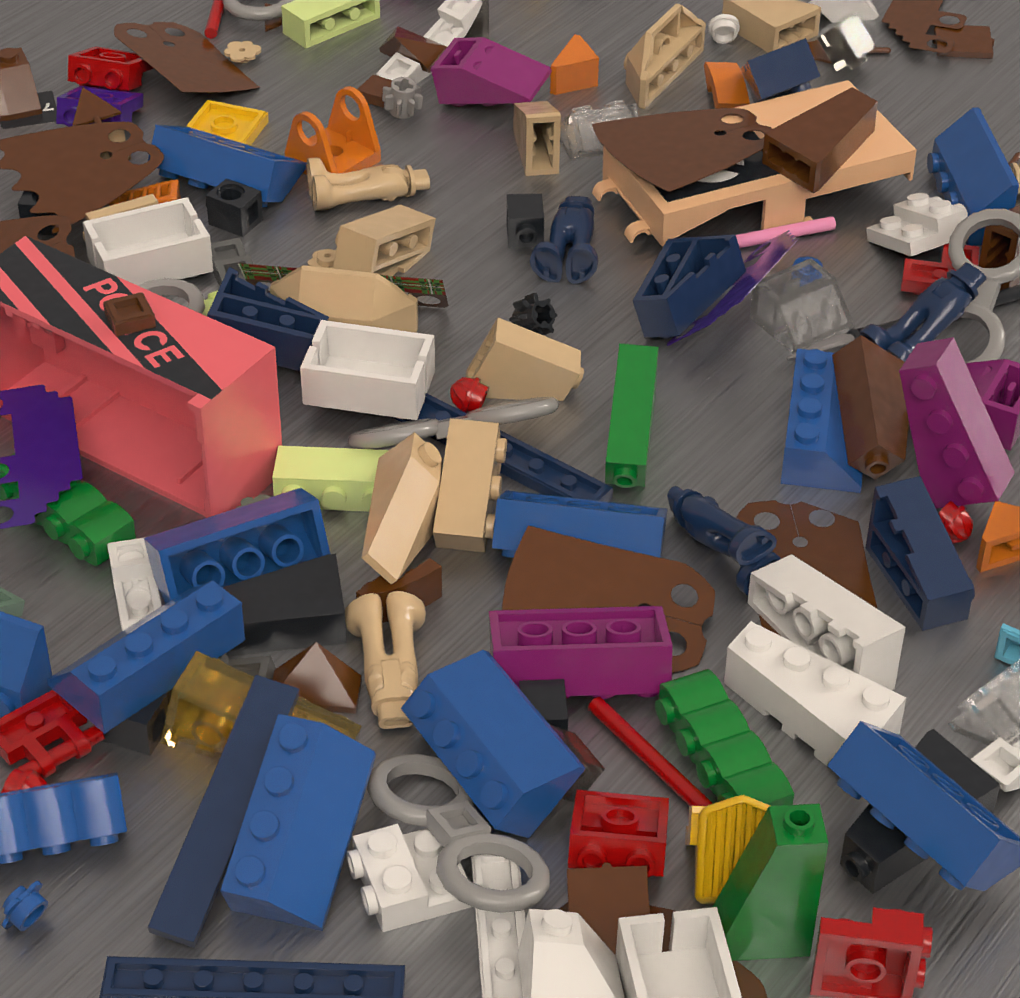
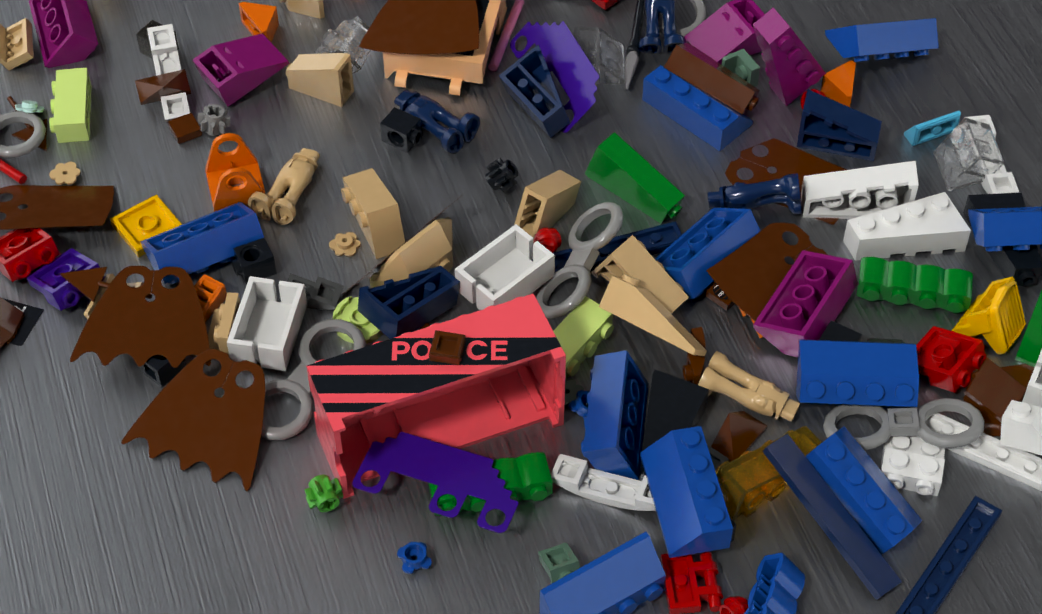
camera: 55 degrees left, 10 degrees up
red bar [588,697,713,806] -> none

